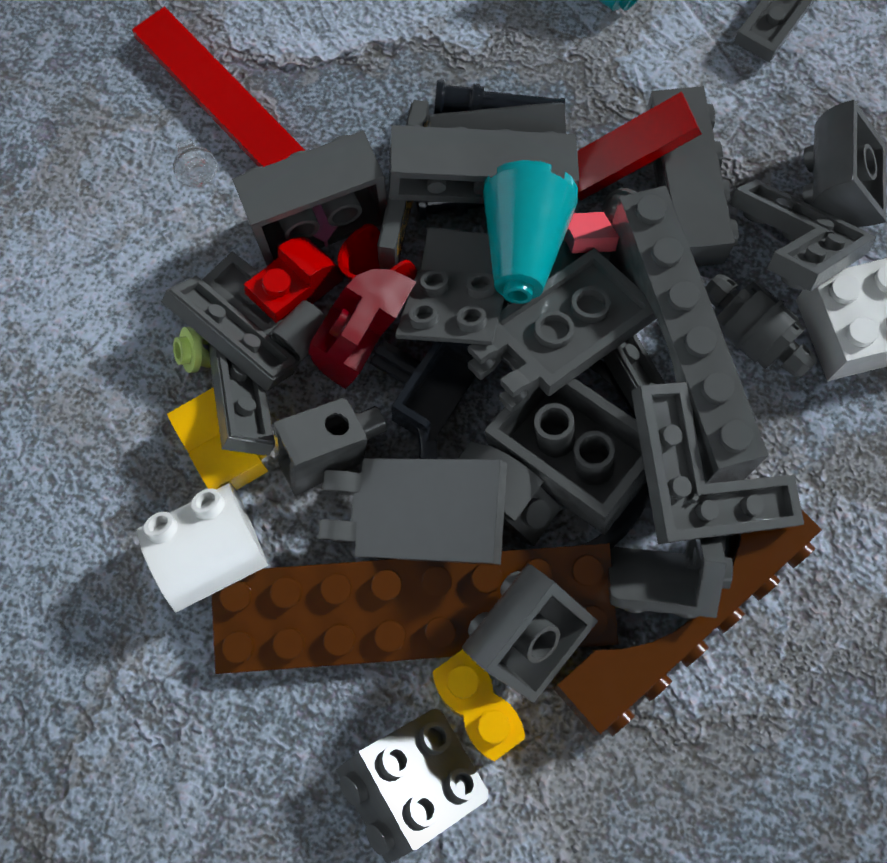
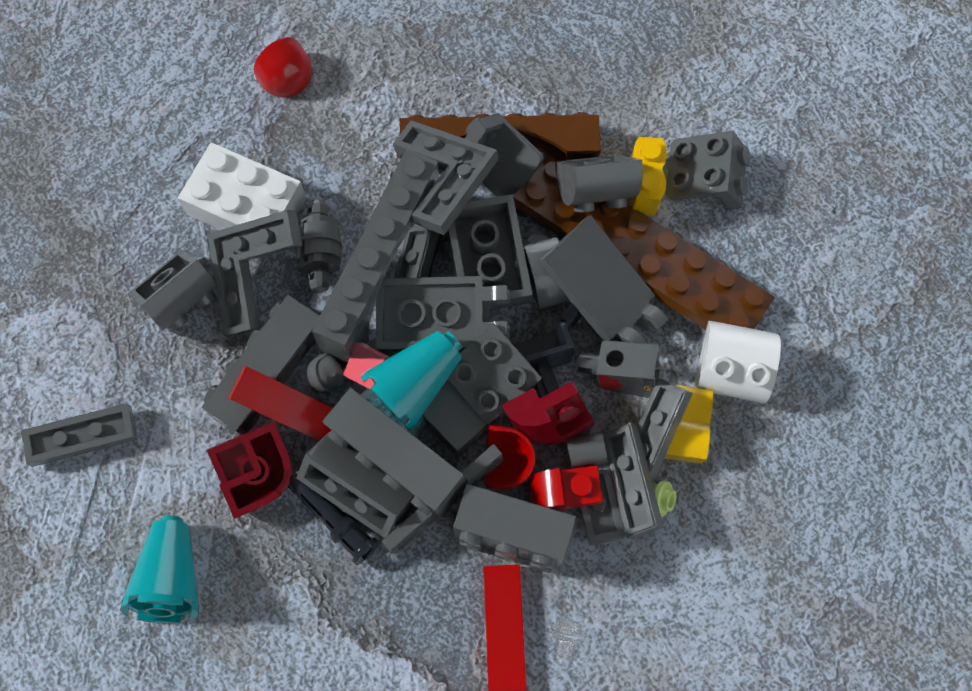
camera: 145 degrees left, 0 degrees up
none -> dark red brick [207,422,292,519]

